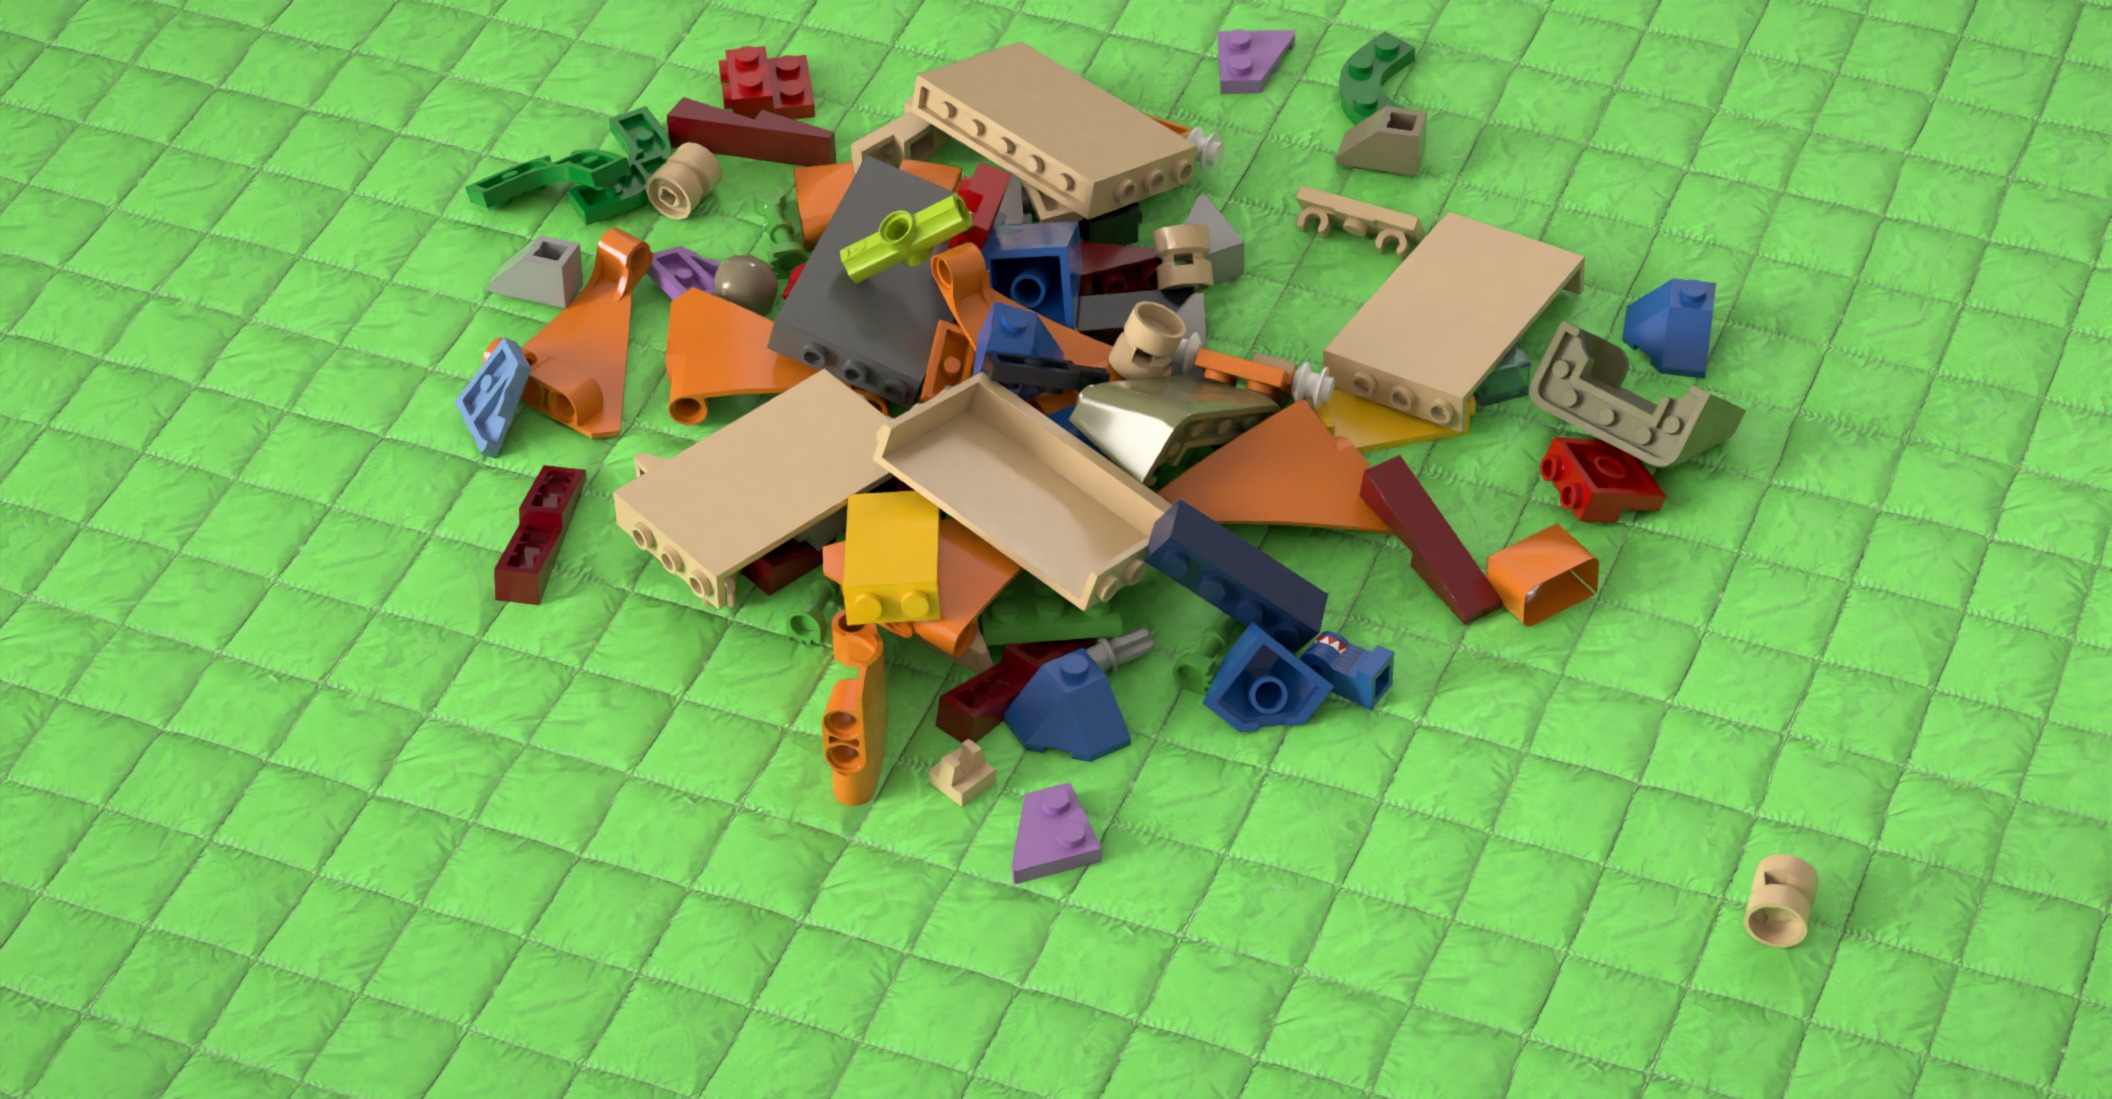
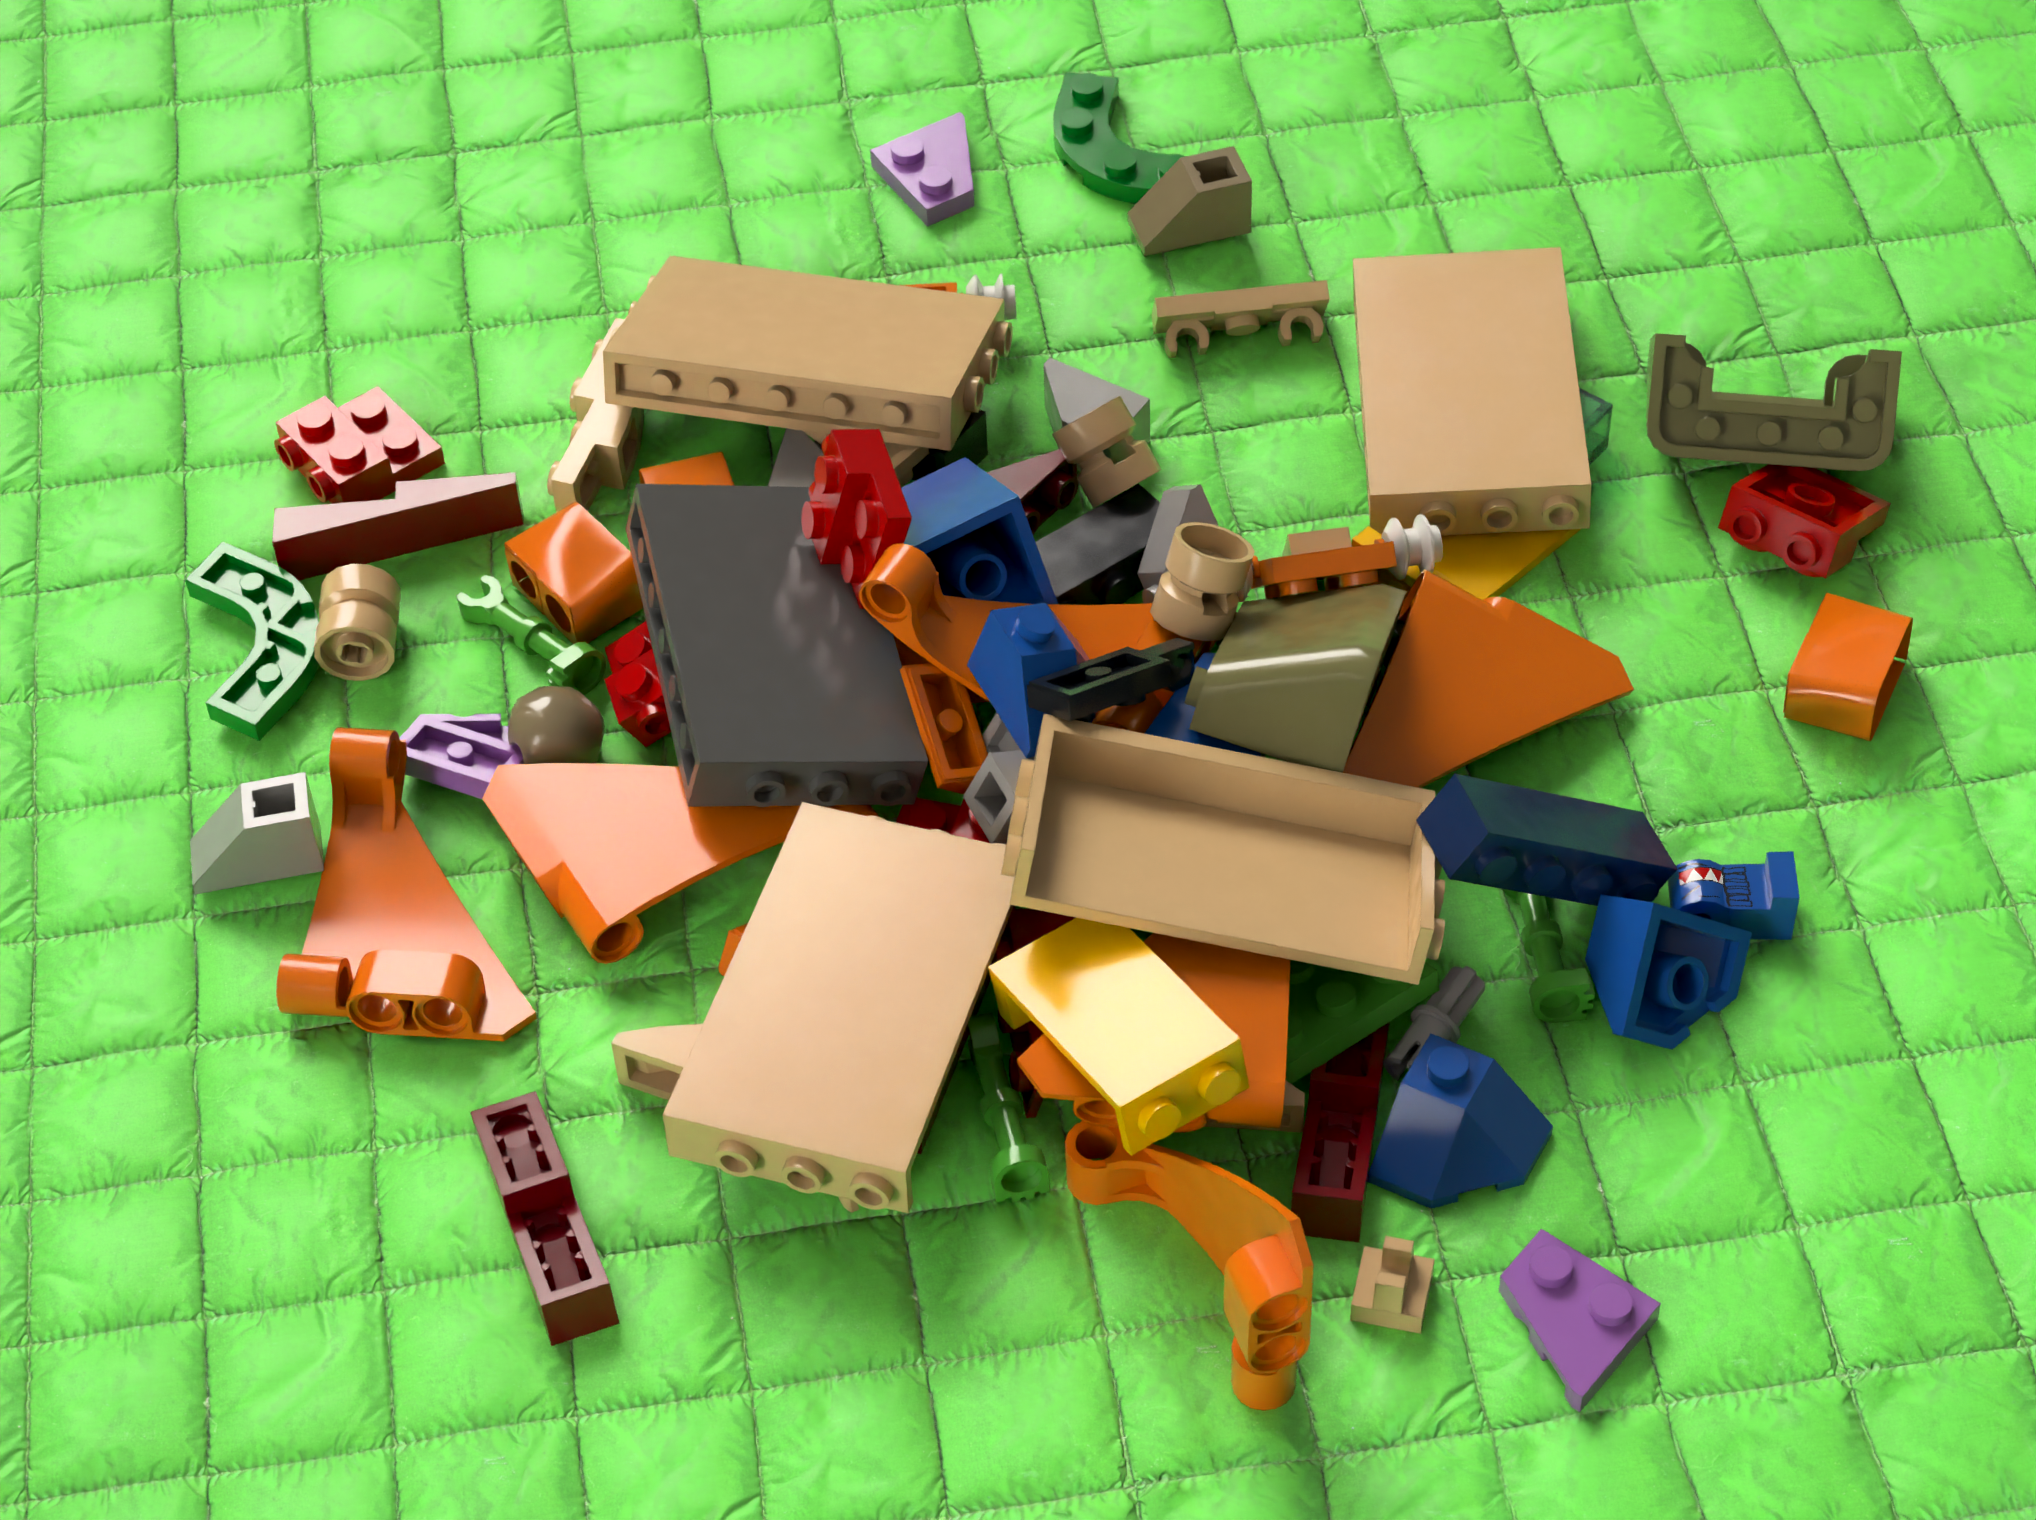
camera: 30 degrees left, 5 degrees up
medium blue wing [454,337,531,458] -> none
green plate [465,149,631,210] -> none
lime piece [840,193,973,284] -> none
dark red slope [1359,455,1502,625] -> none
blue slope [1622,278,1716,379] -> none

